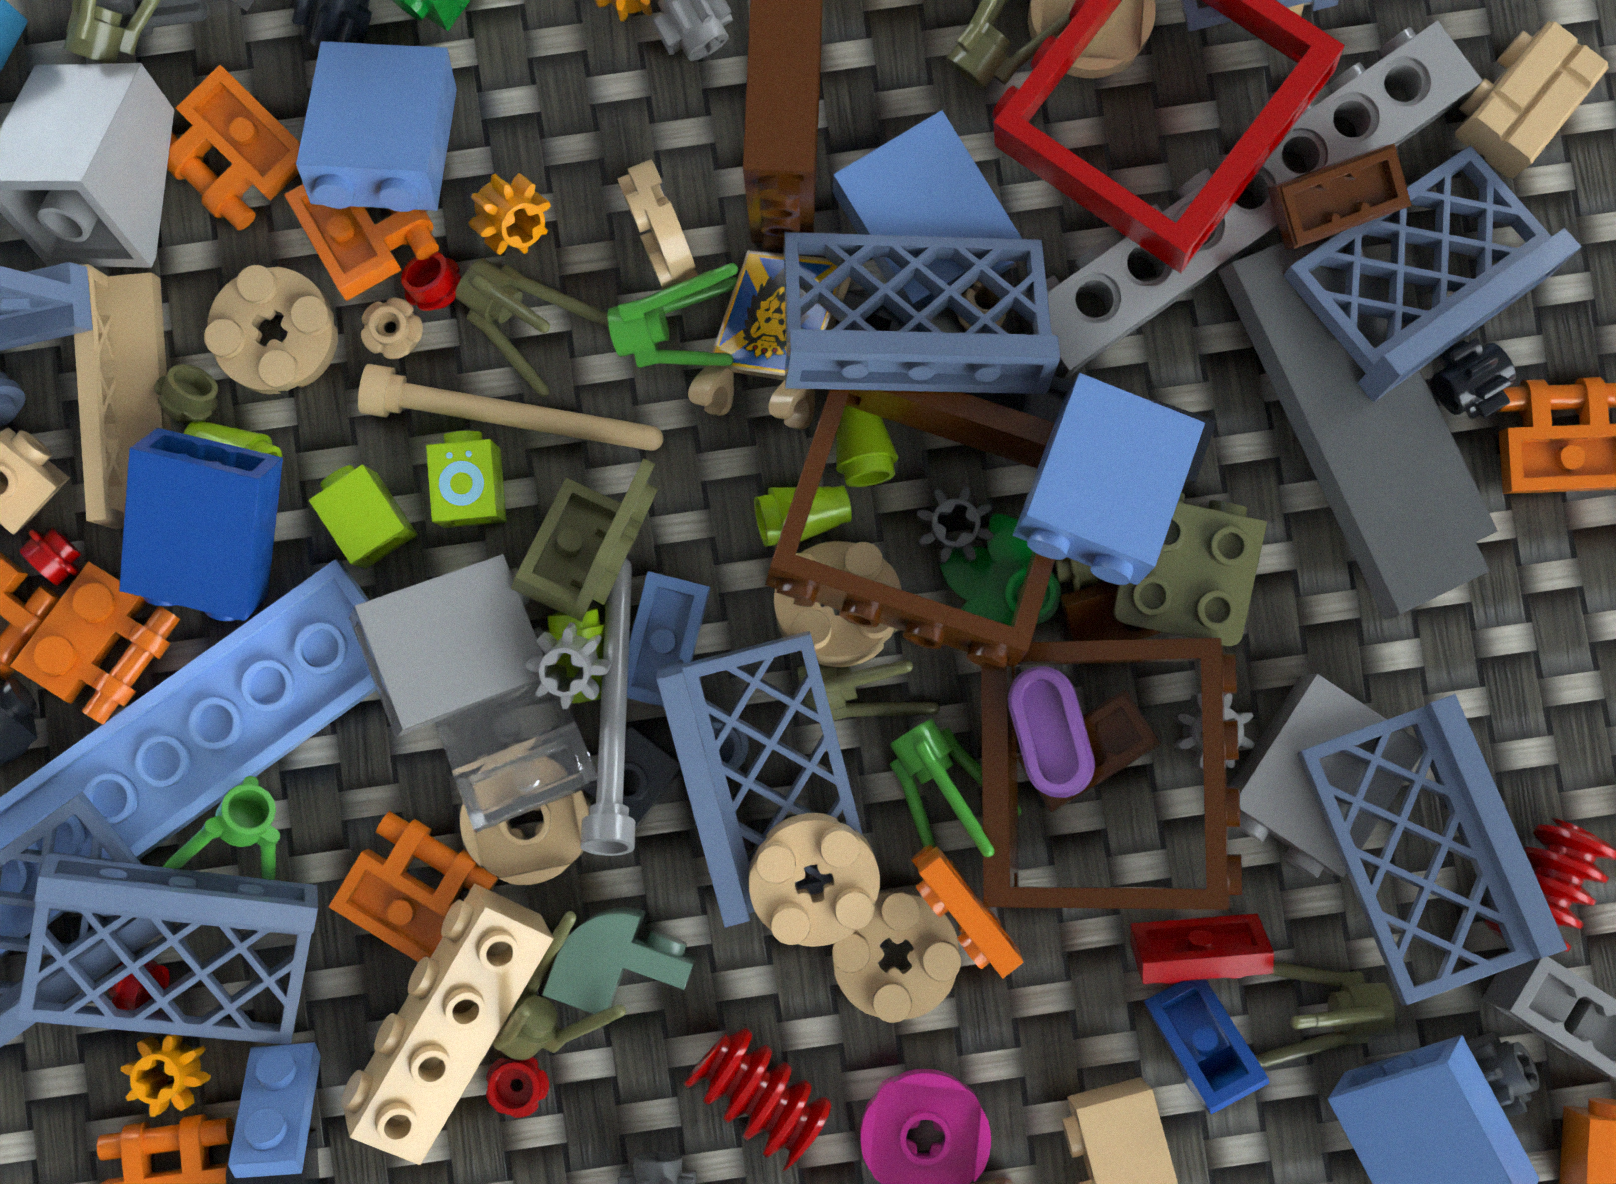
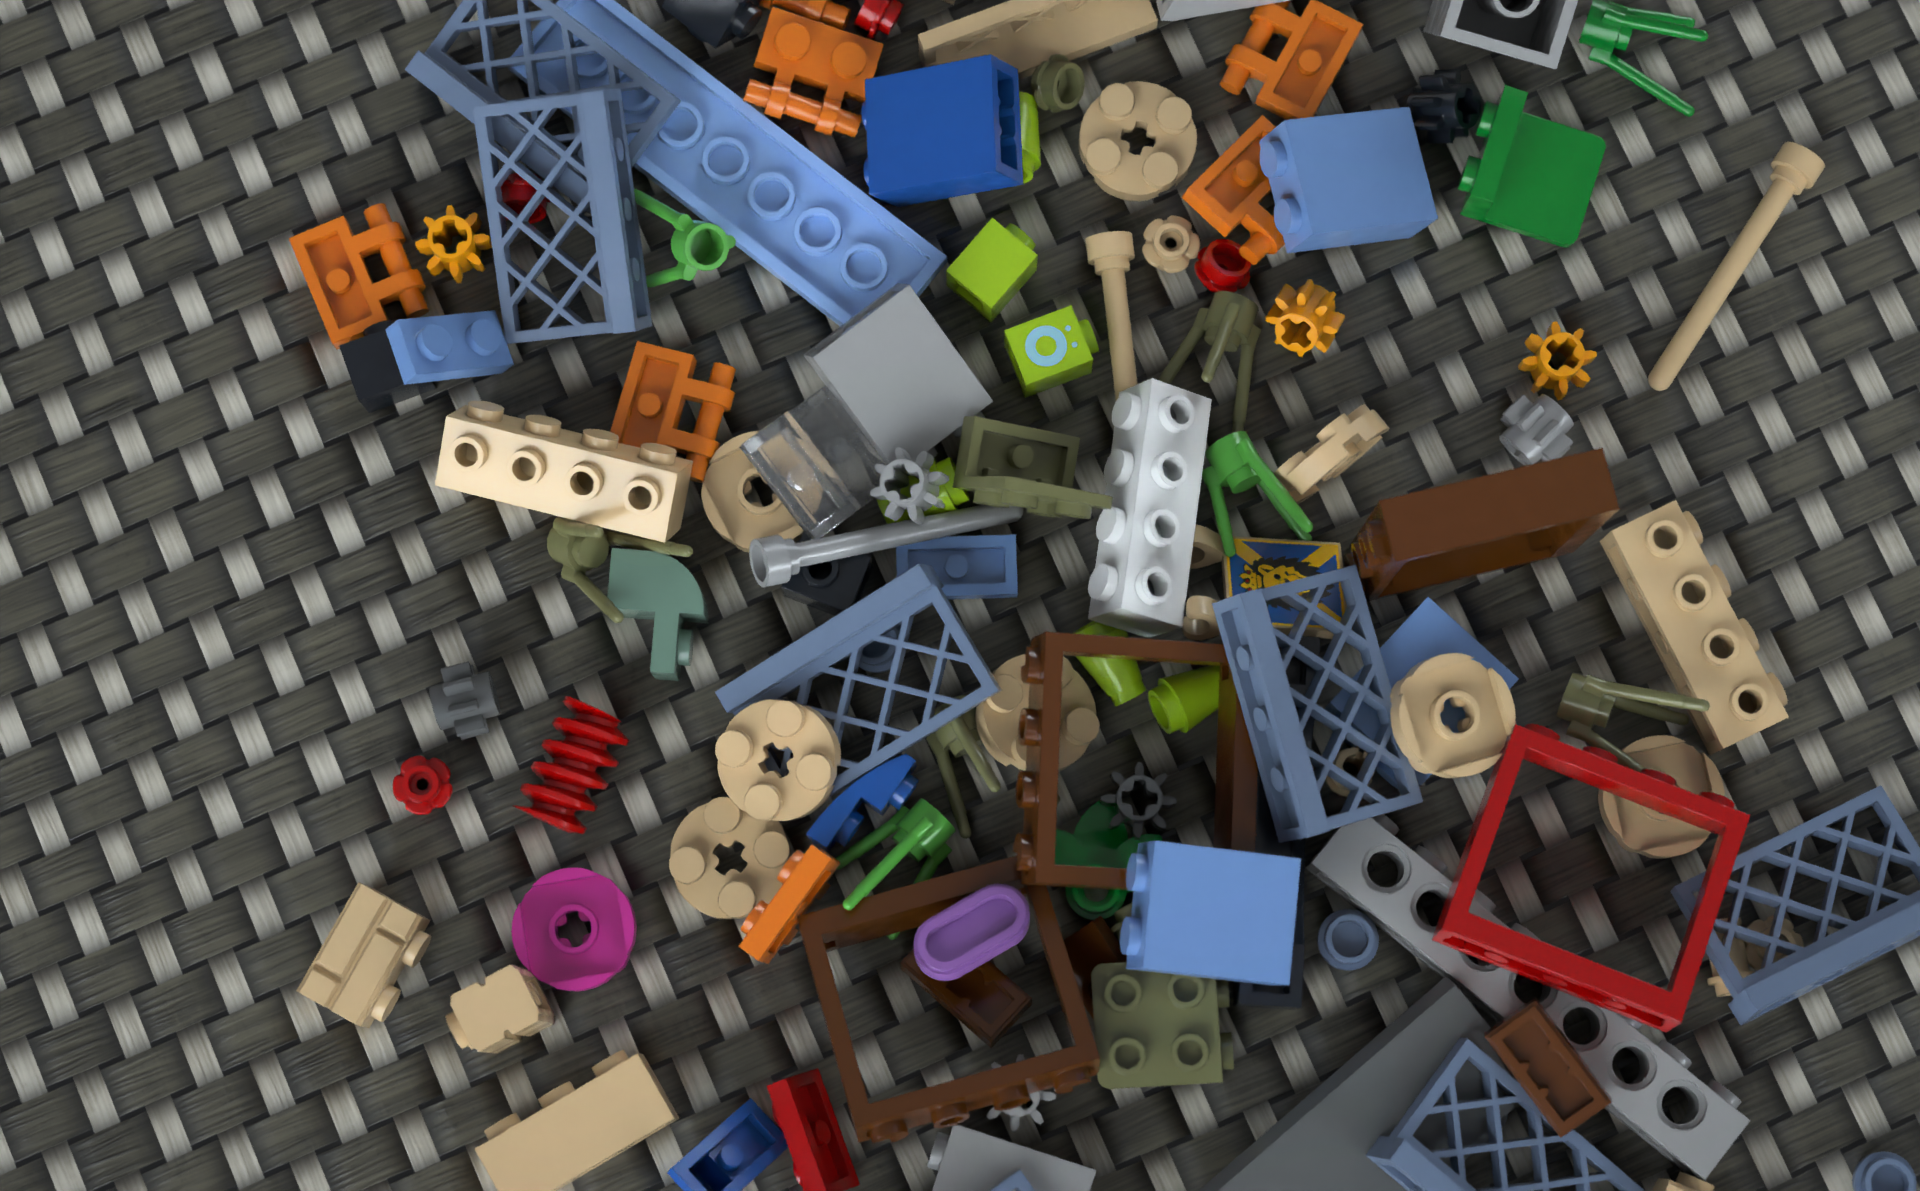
camera: 75 degrees right, 5 degrees down
red plate [486,1057,549,1118] -> none
none -> blue slope [806,754,920,853]
none -> white brick [1088,378,1212,638]
none -> sand blue plate [1317,909,1379,971]
none -> tan plate [1390,653,1516,778]

